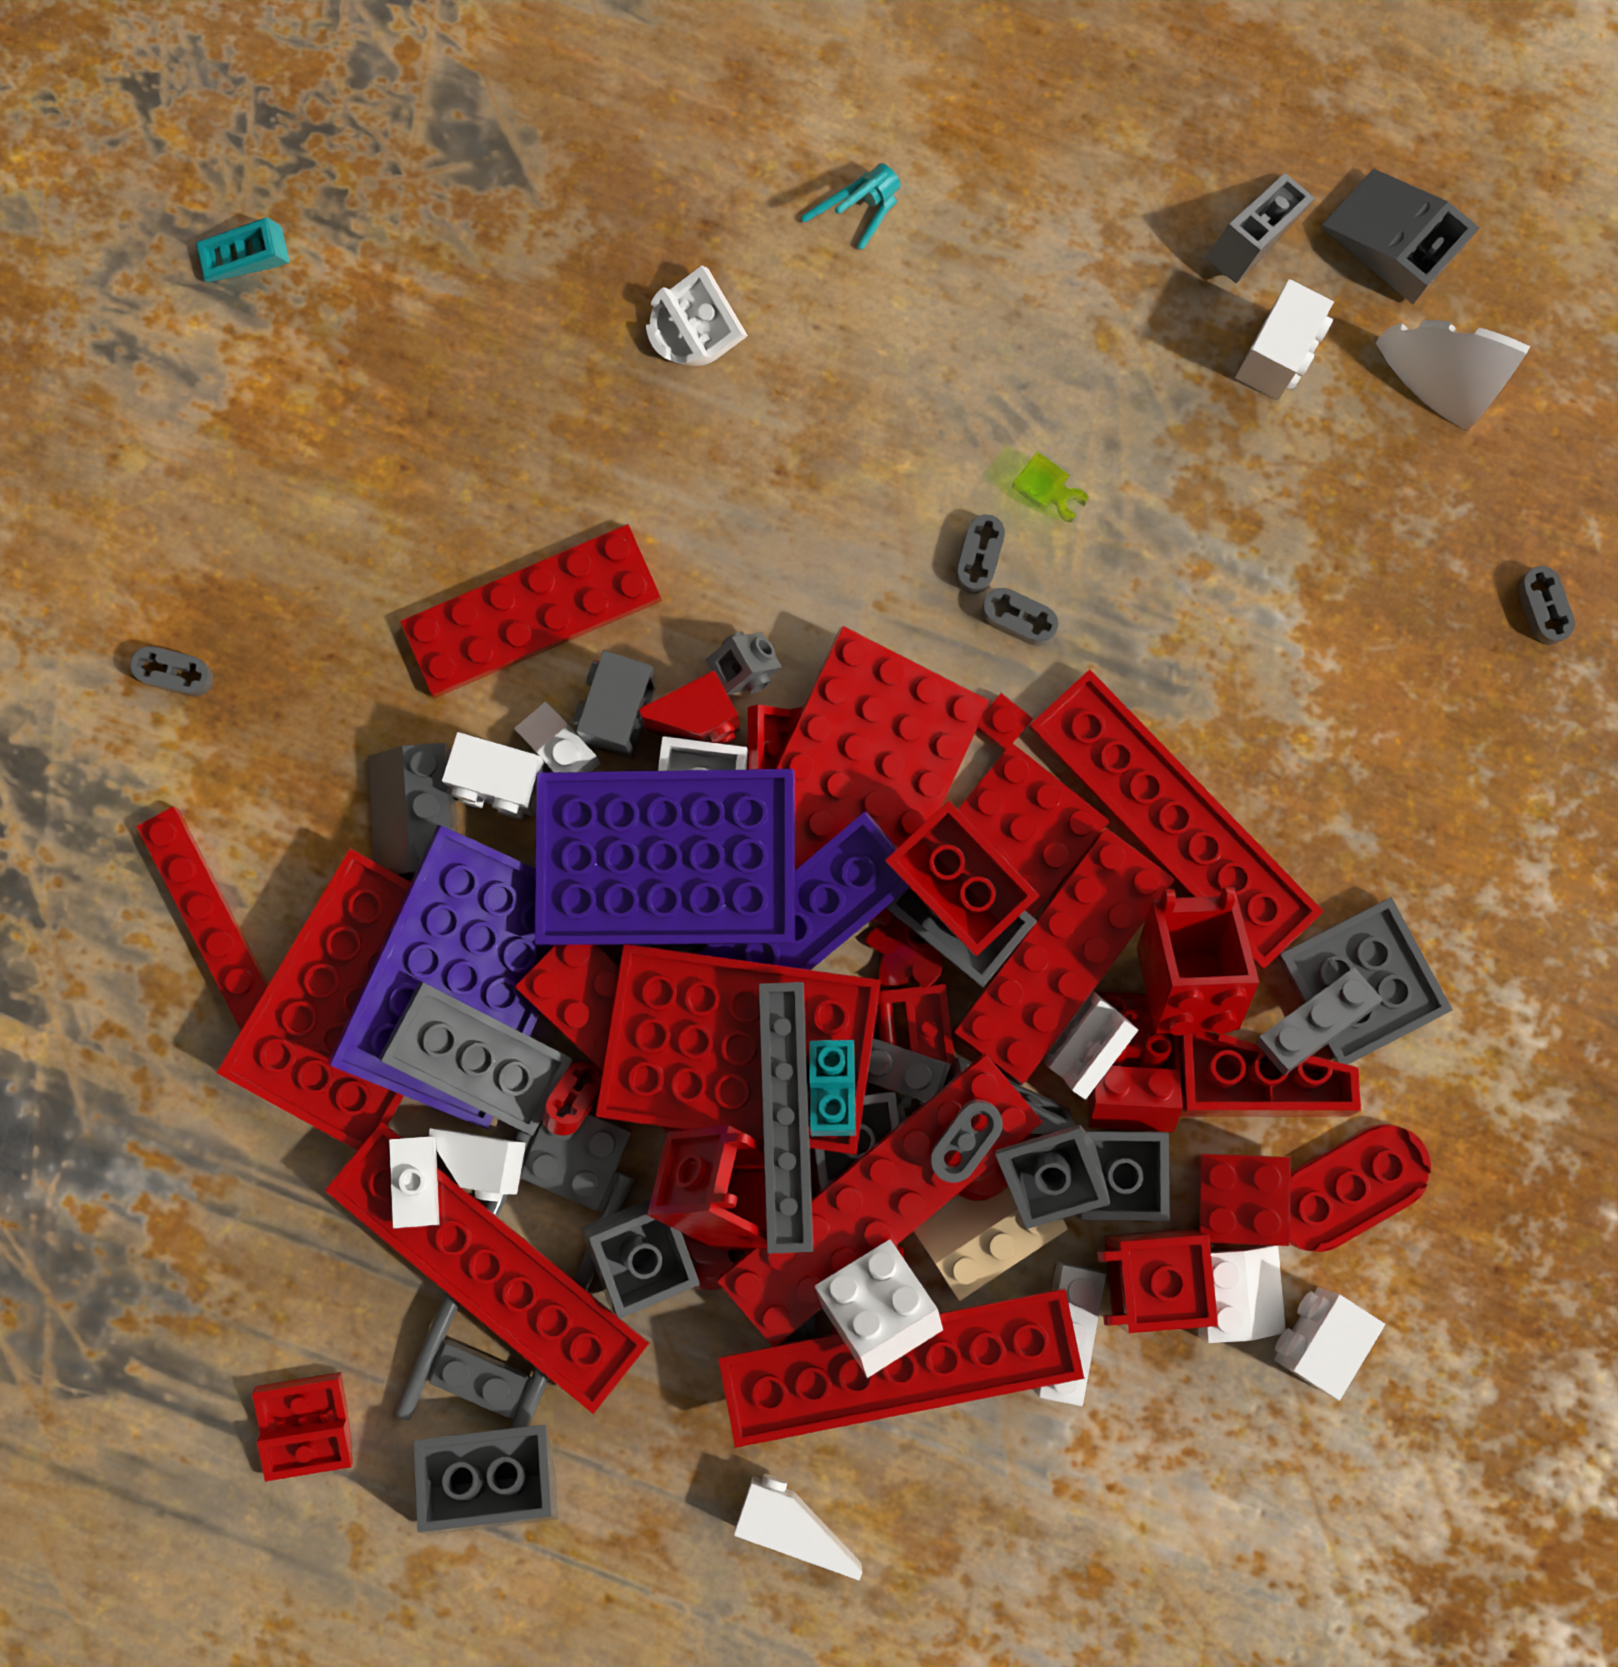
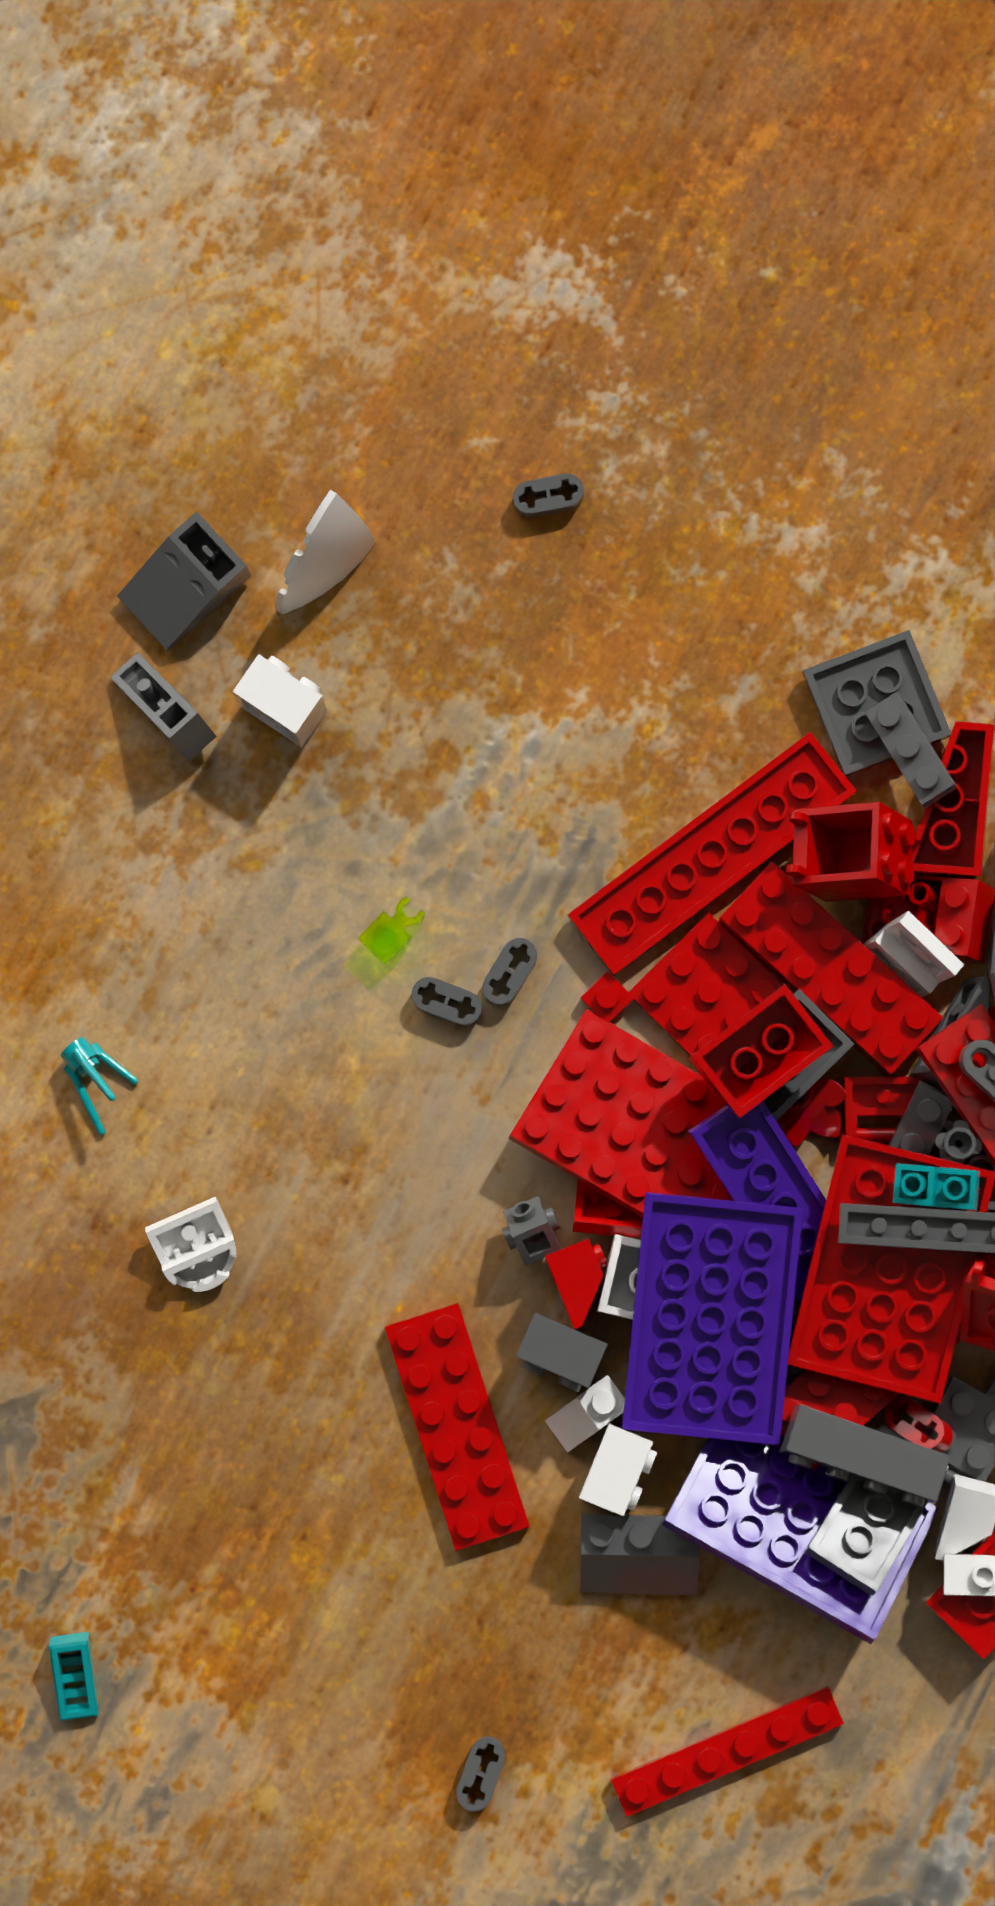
camera: 70 degrees left, 0 degrees up
red plate [216,848,411,1151] -> none
none -> dark grey brick [780,1404,951,1507]
none -> dark grey plate [935,1120,983,1164]

